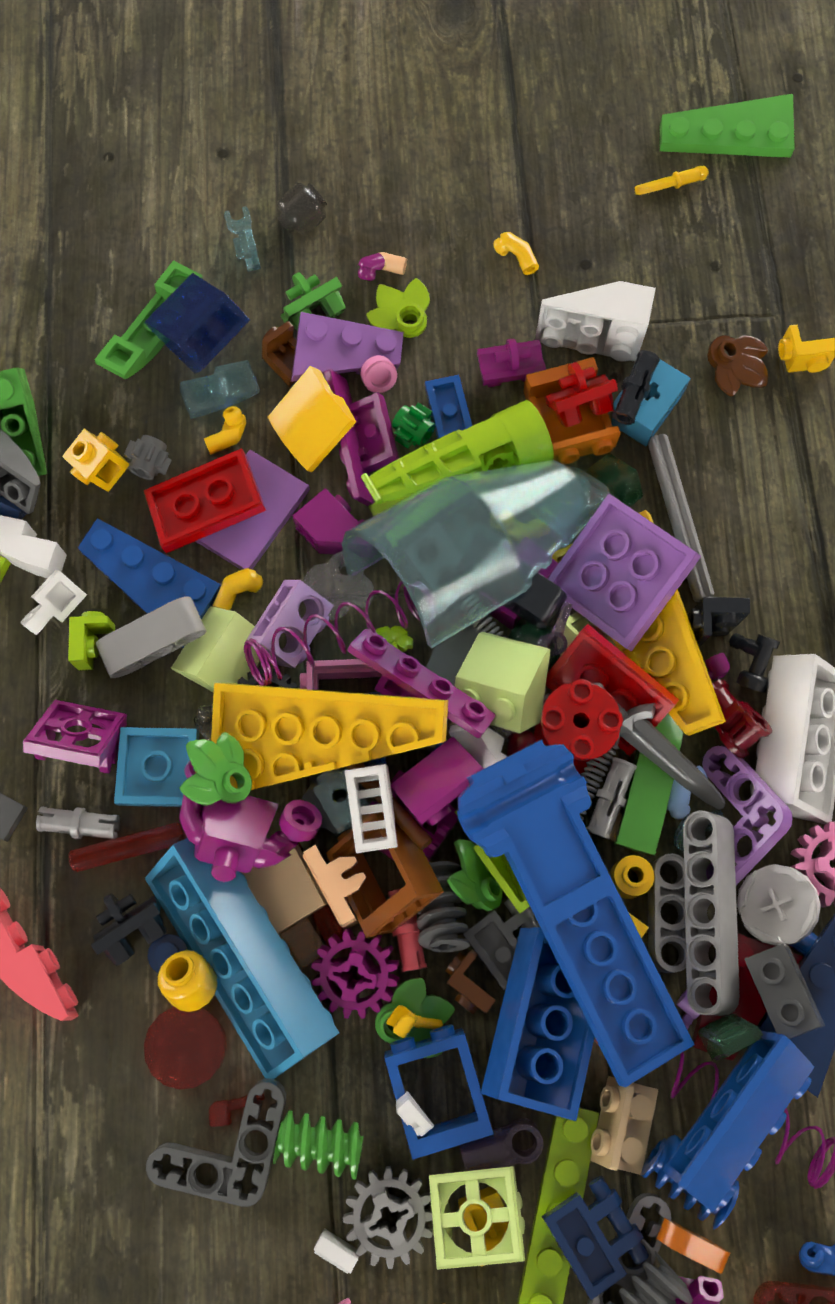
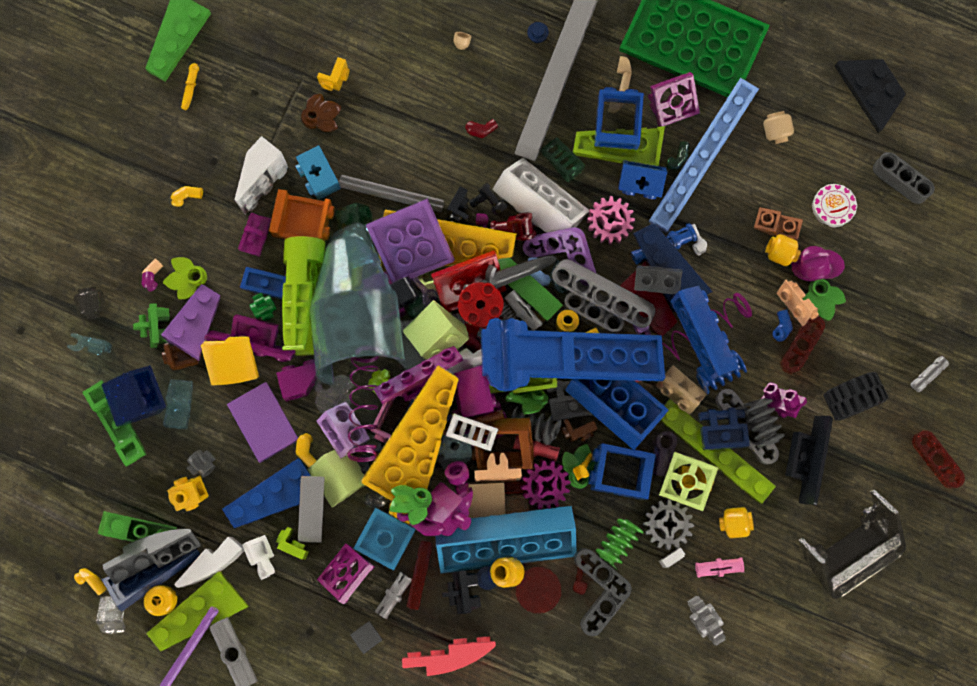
camera: 65 degrees left, 5 degrees up
red tile [144,448,266,554] -> none
yellow arm [204,406,246,455] -> none
bright pink tile [360,355,397,393] -> none
white tile [396,1091,434,1136] -> none
red hips [545,362,618,427] -> none
black pin [612,350,660,425] -> none
orange beam [656,1218,731,1274] -> none
clear green slope [698,1014,763,1061] -> none
white tile [737,864,821,945] -> none

